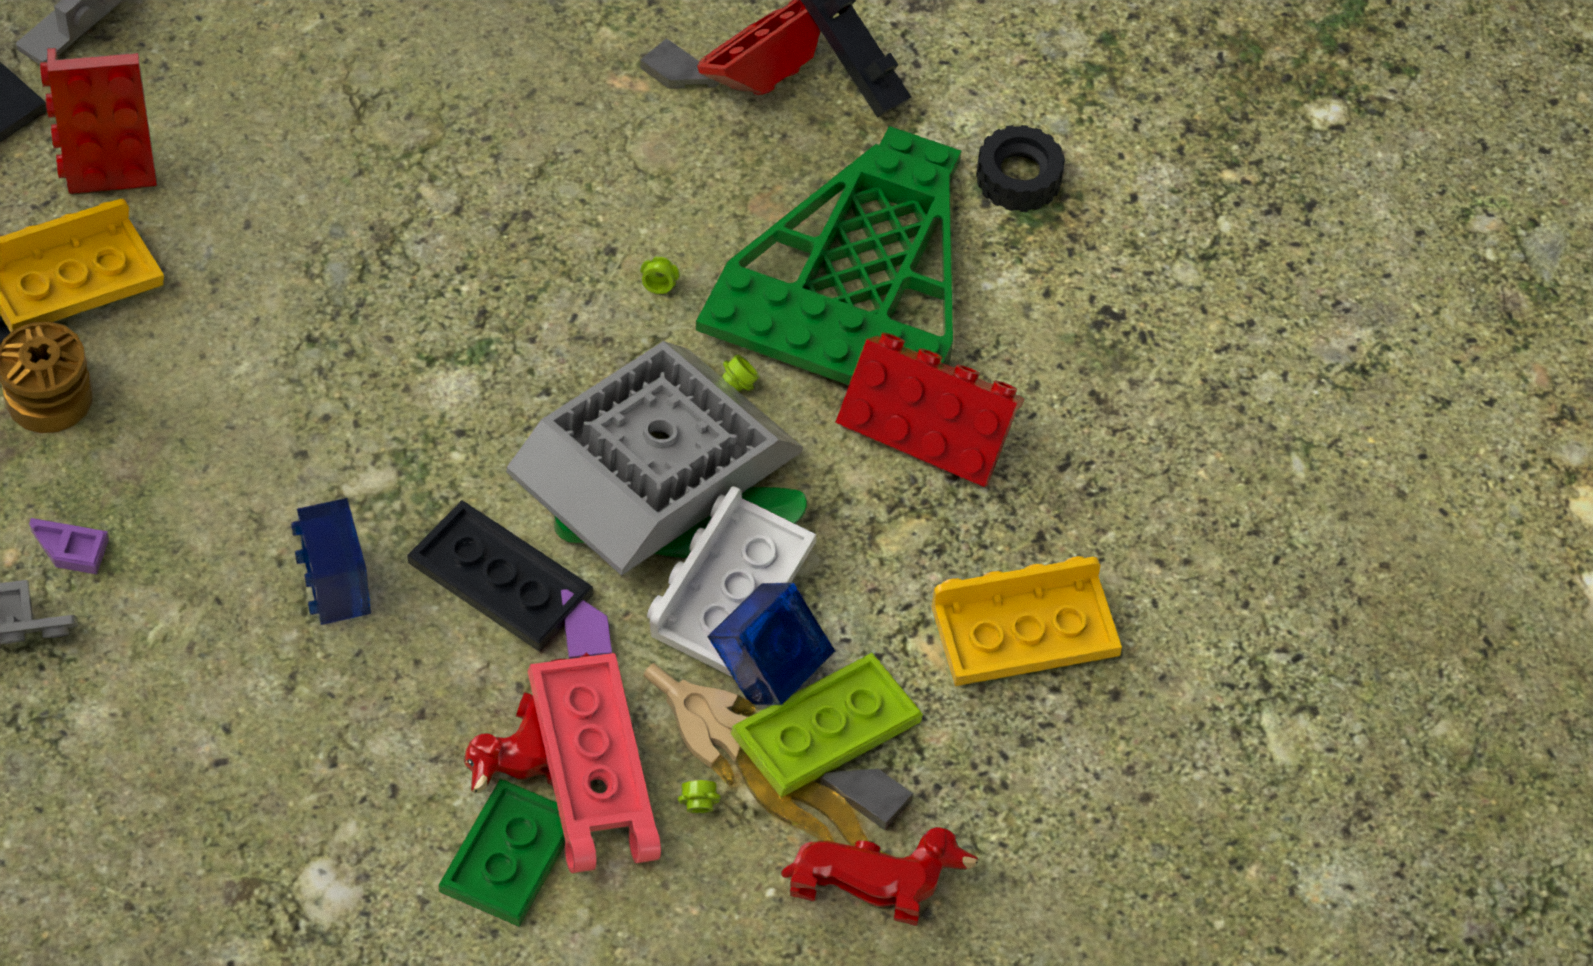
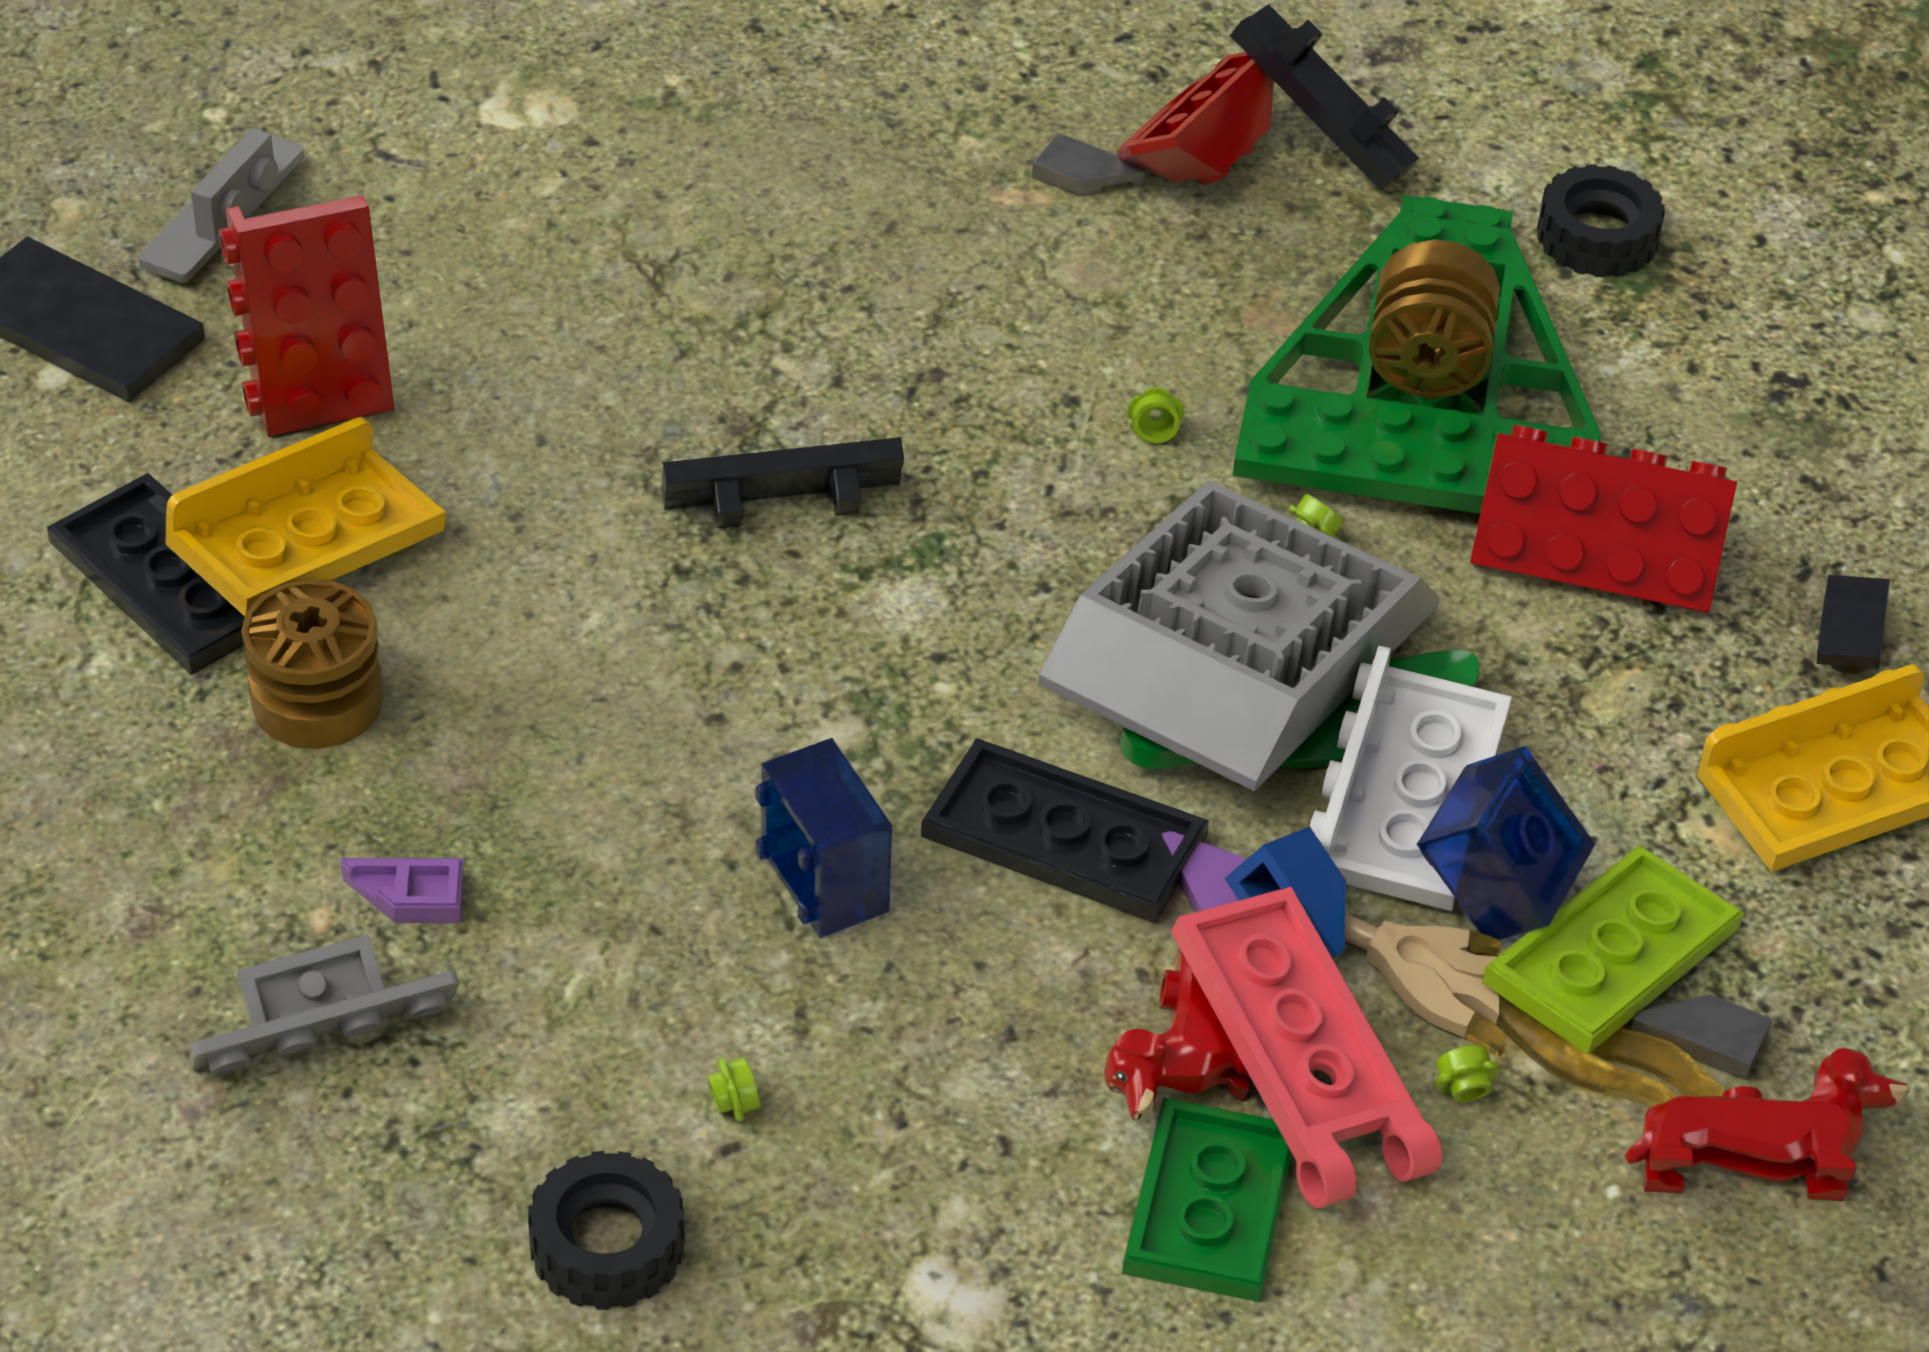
camera: 10 degrees left, 10 degrees down
none -> black tyre [528,1150,685,1310]
none -> black hinge [661,437,905,529]
none -> lime plate [706,1056,761,1122]
none -> blue slope [1224,827,1346,960]
none -> pearl gold wheel [1368,240,1500,399]
none -> black slope [1817,574,1890,673]

